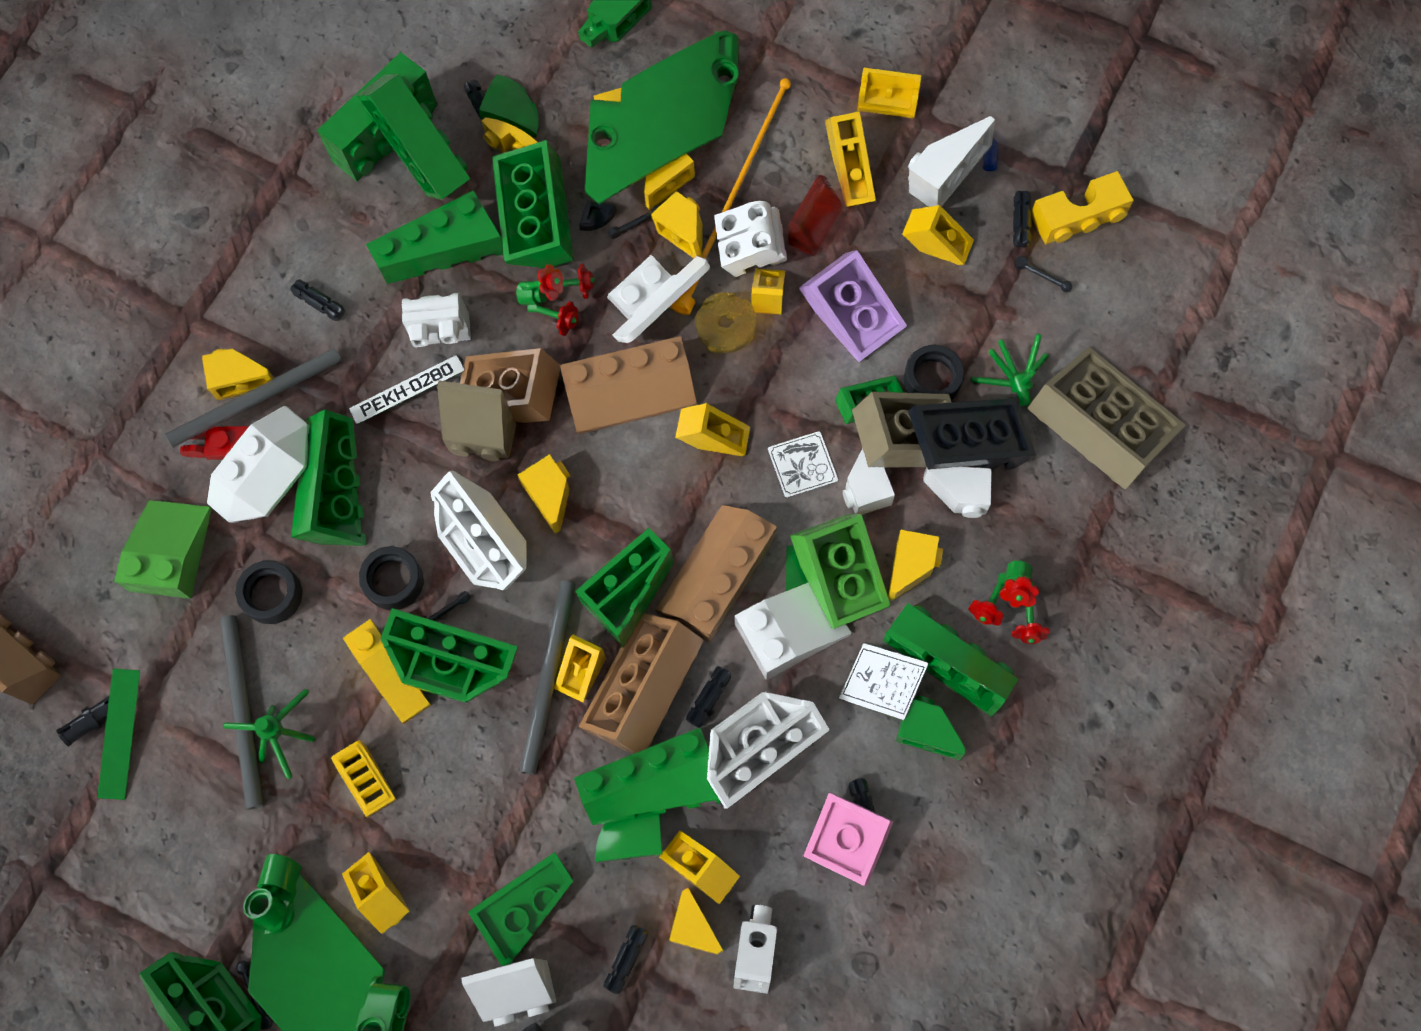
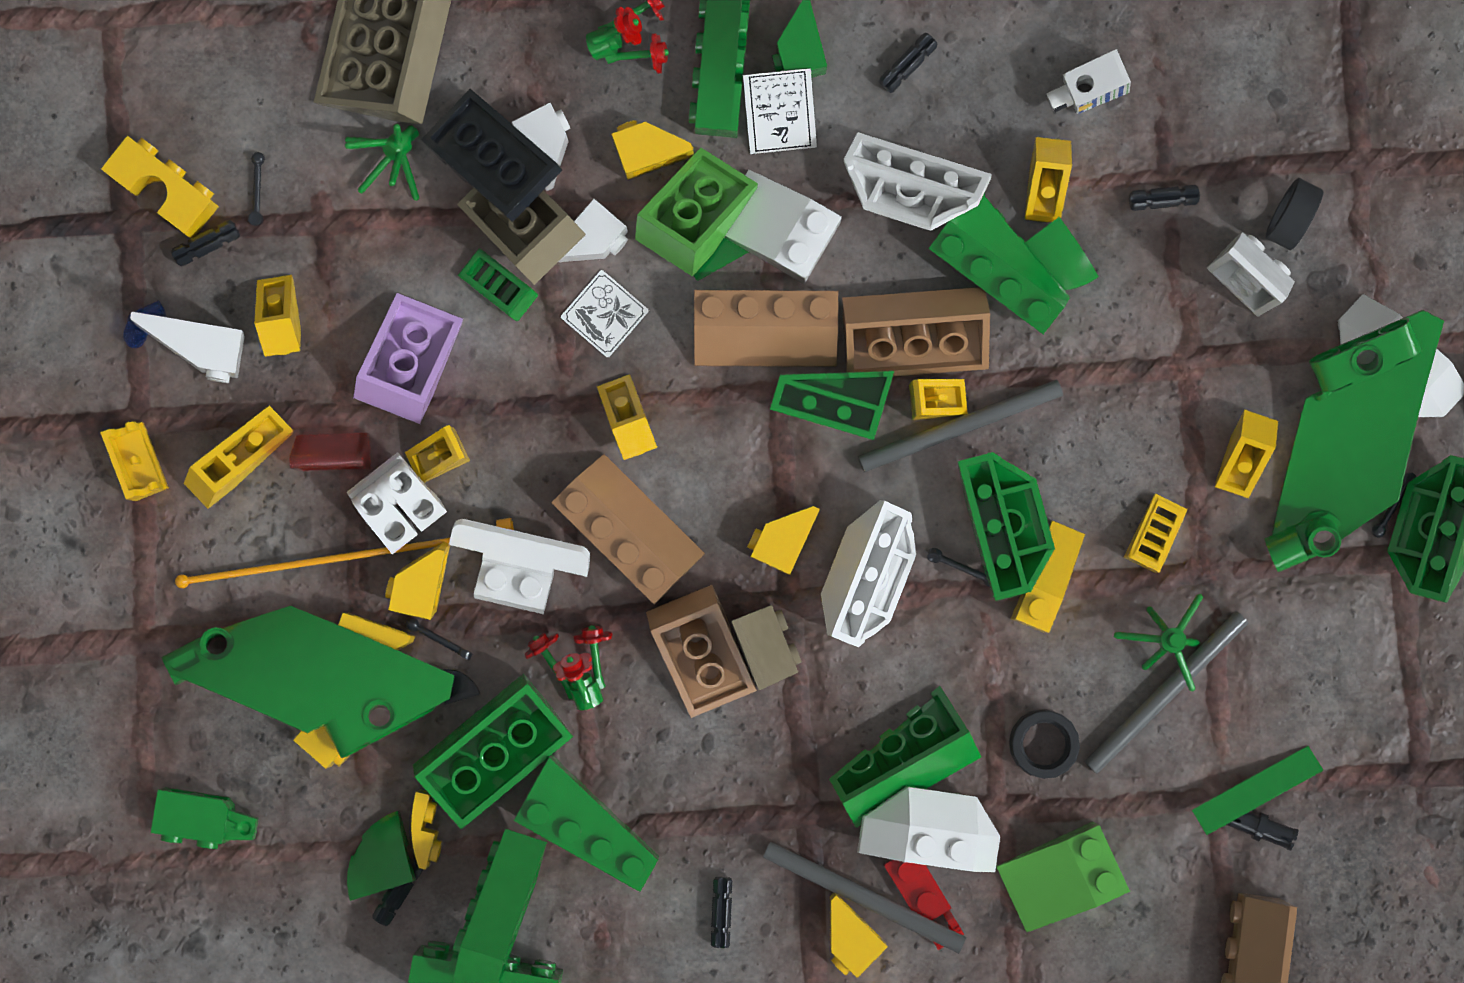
camera: 125 degrees left, 15 degrees up
white sticker [349,355,464,424] -> none
black tyre [359,546,424,611] -> none
white hips [402,293,471,347] -> none
green wing [468,852,574,967] -> none
yellow slope [669,888,723,955] -> none
black axle [686,666,731,728] -> none
clear yellow plate [695,292,756,353] -> none
bright pink plate [804,793,894,886] -> none
black tyre [903,344,965,401] -> none

